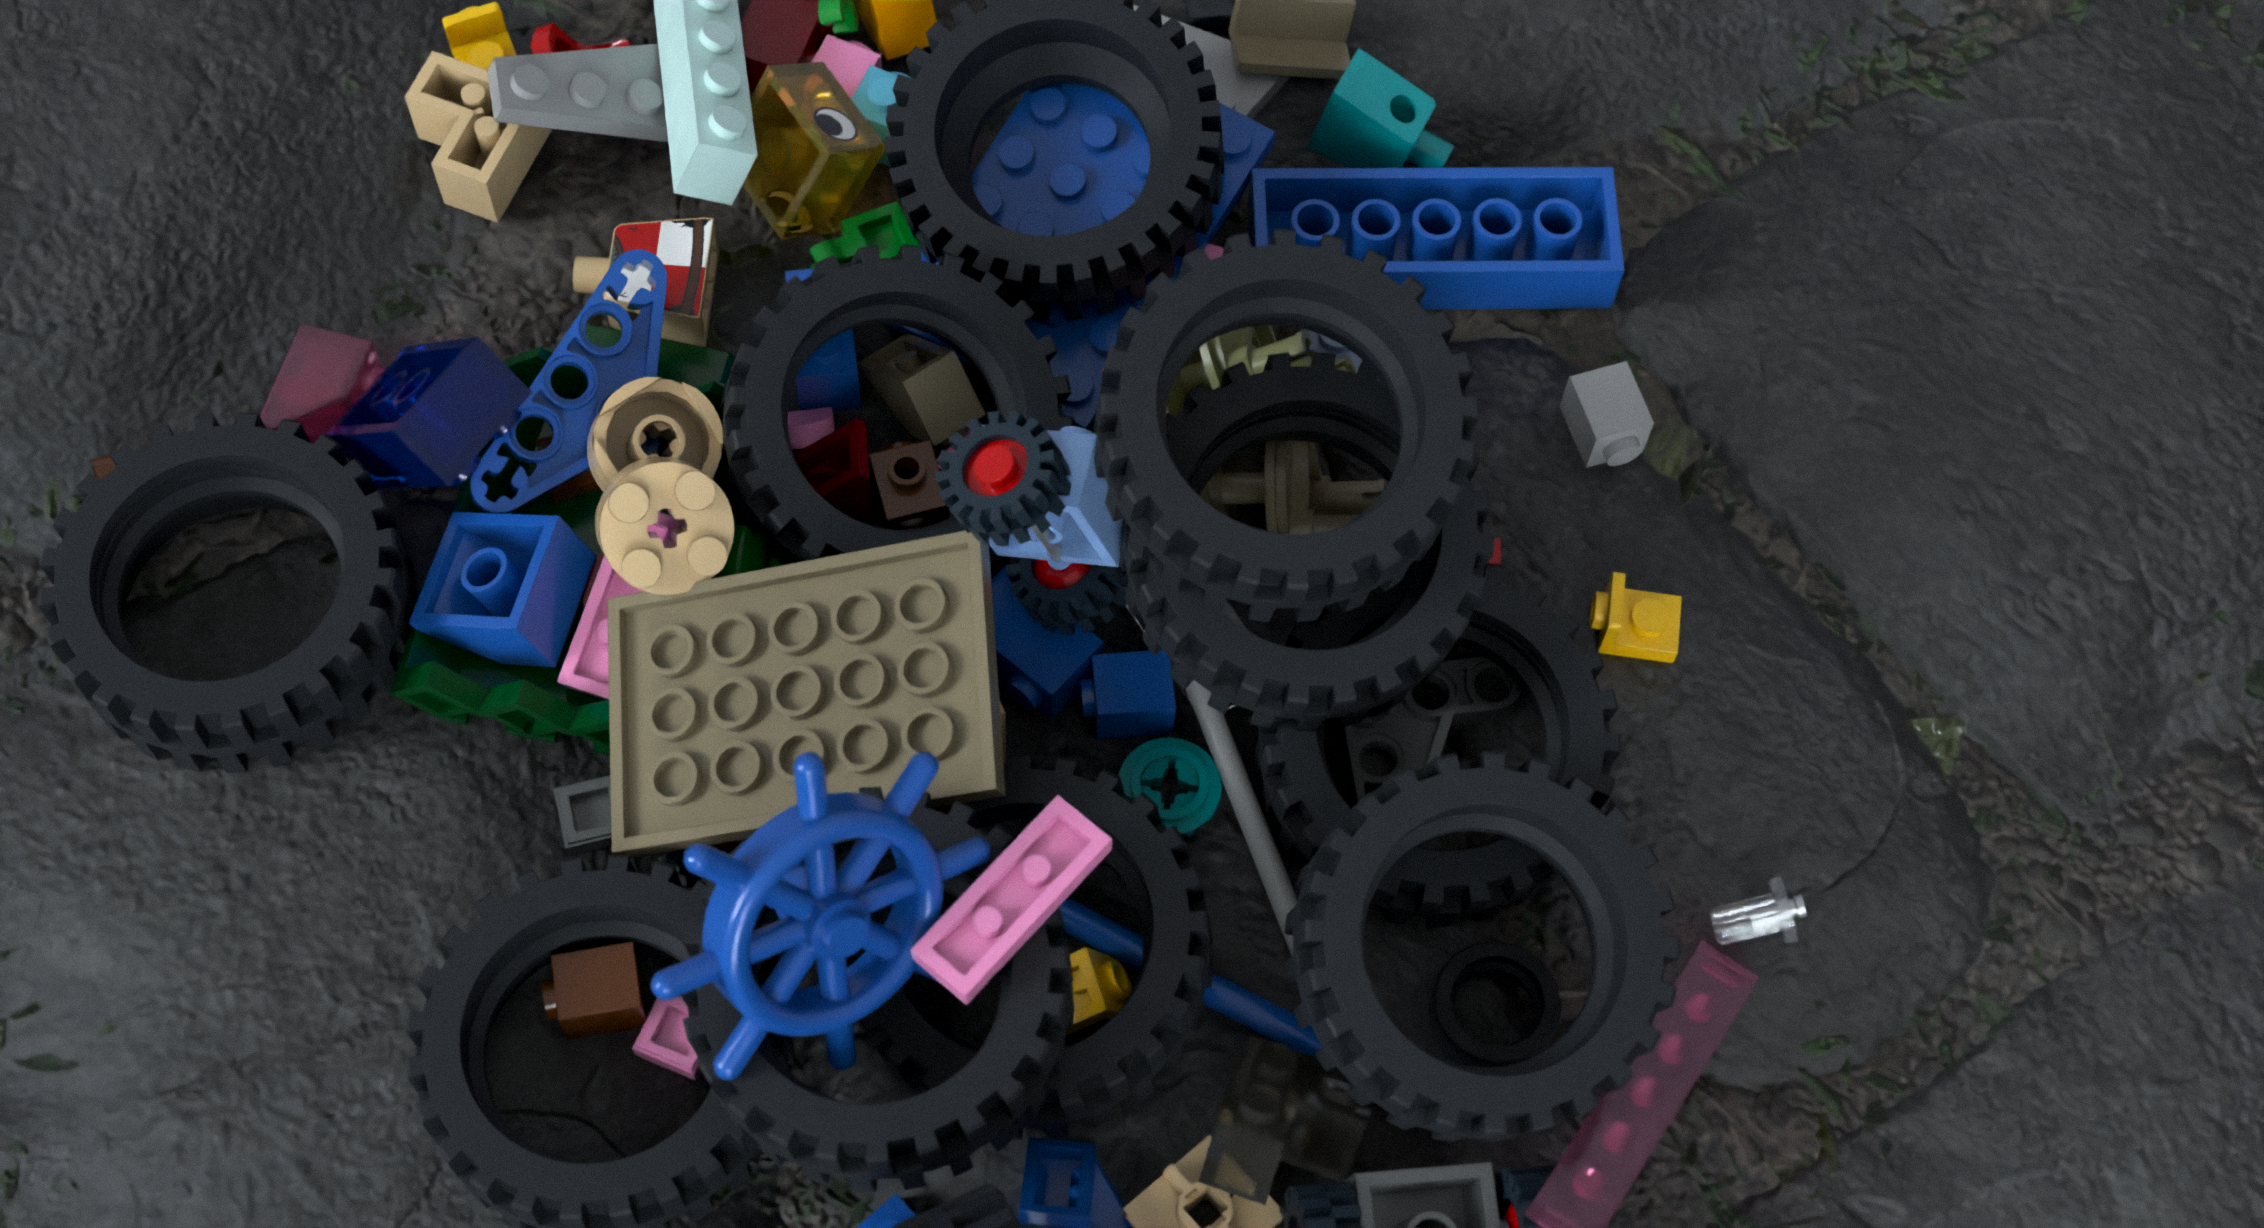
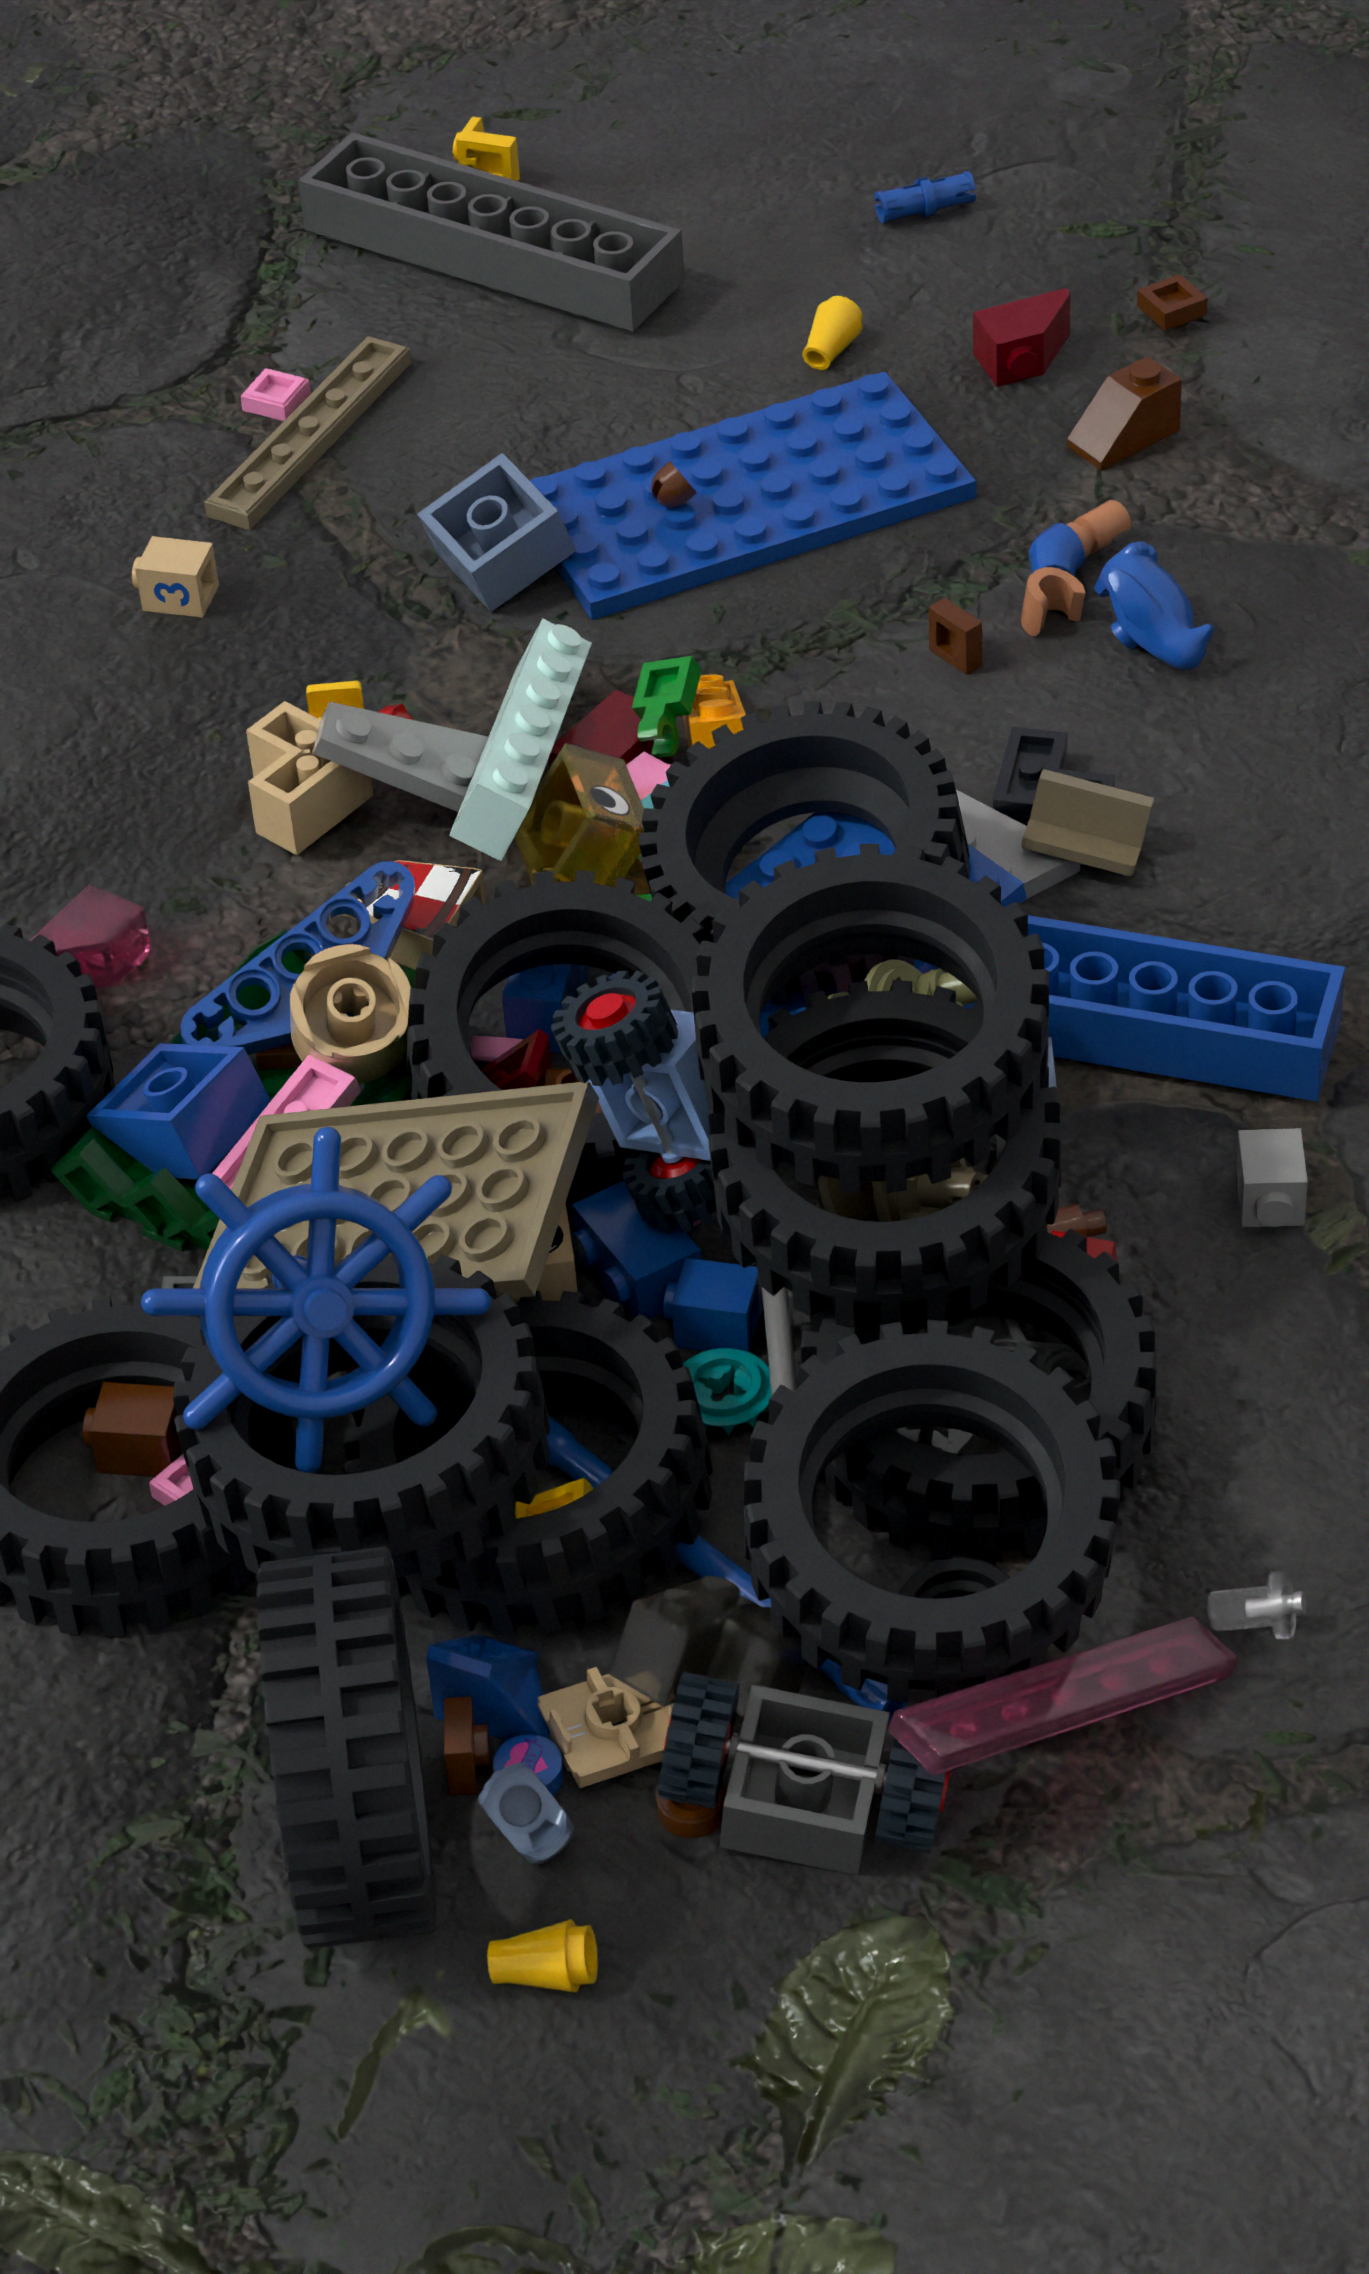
camera: 25 degrees right, 20 degrees down
clear blue brick [325,337,532,488] -> none
tan brick [595,457,734,595] -> none
bright pink hinge [911,795,1112,1005] -> none
teal torso [1306,48,1454,168] -> none
yellow bracket [1589,572,1682,663] -> none

